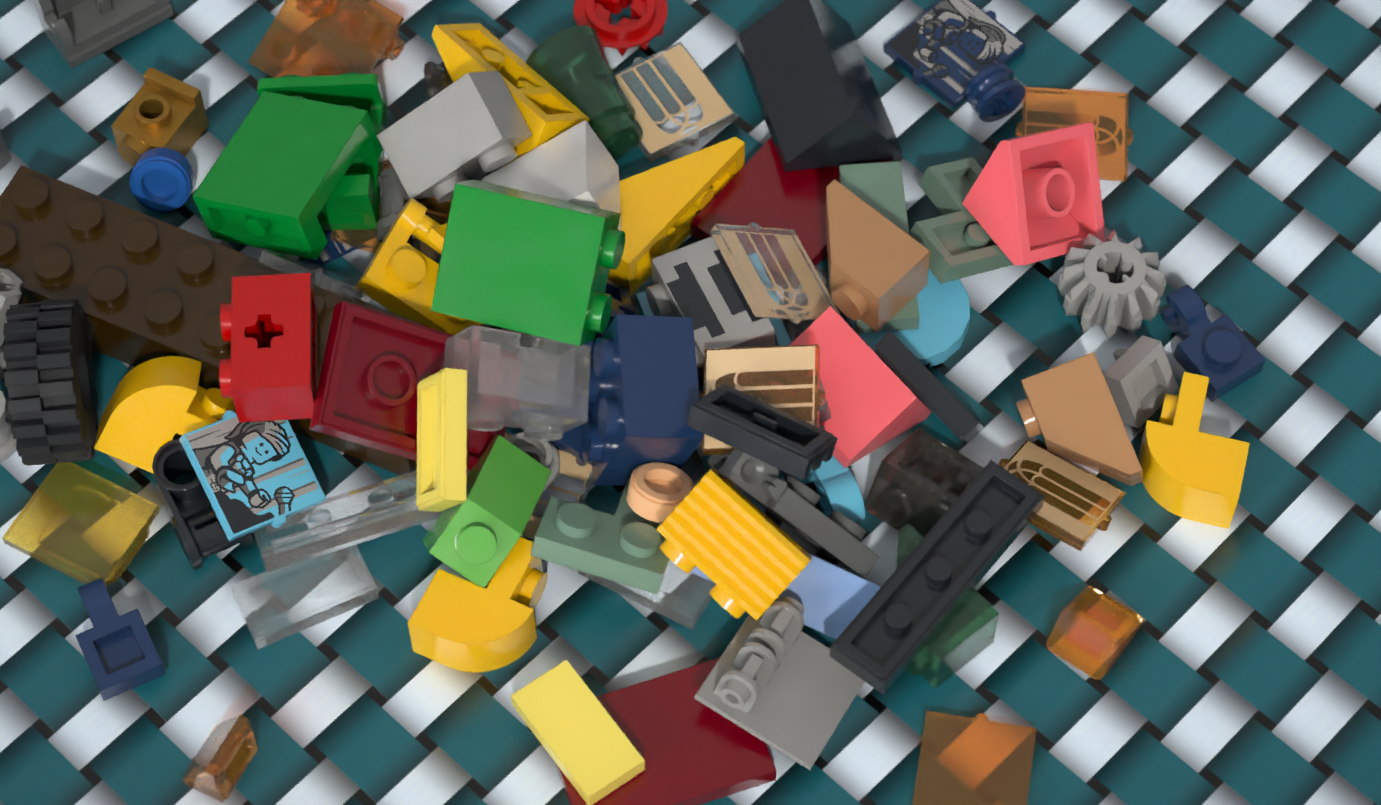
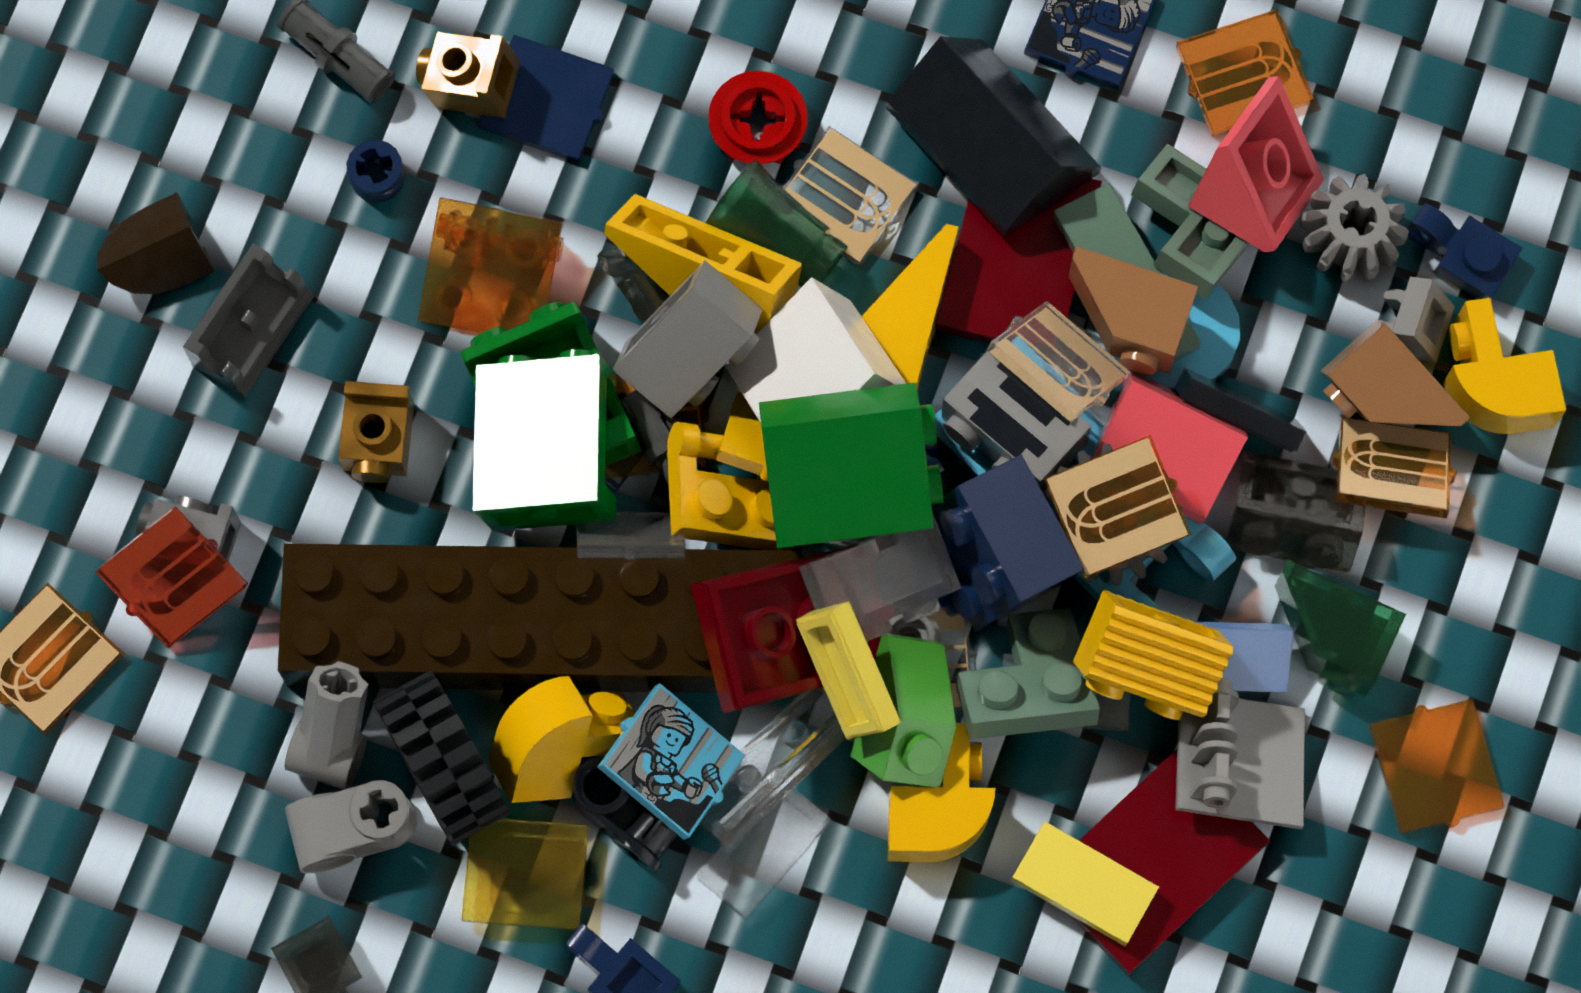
camera: 25 degrees left, 15 degrees up
blue tile [130,148,194,212] -> none
red brick [219,273,318,423] -> none
light nougat tile [626,462,695,523] -> none
black tile [686,384,838,480] -> none
dark grey hinge [718,449,880,577] -> none
black tile [830,460,1045,695] -> none
dark blue bush [964,63,1025,122] -> none
clear orange slope [1046,585,1144,680] -> none

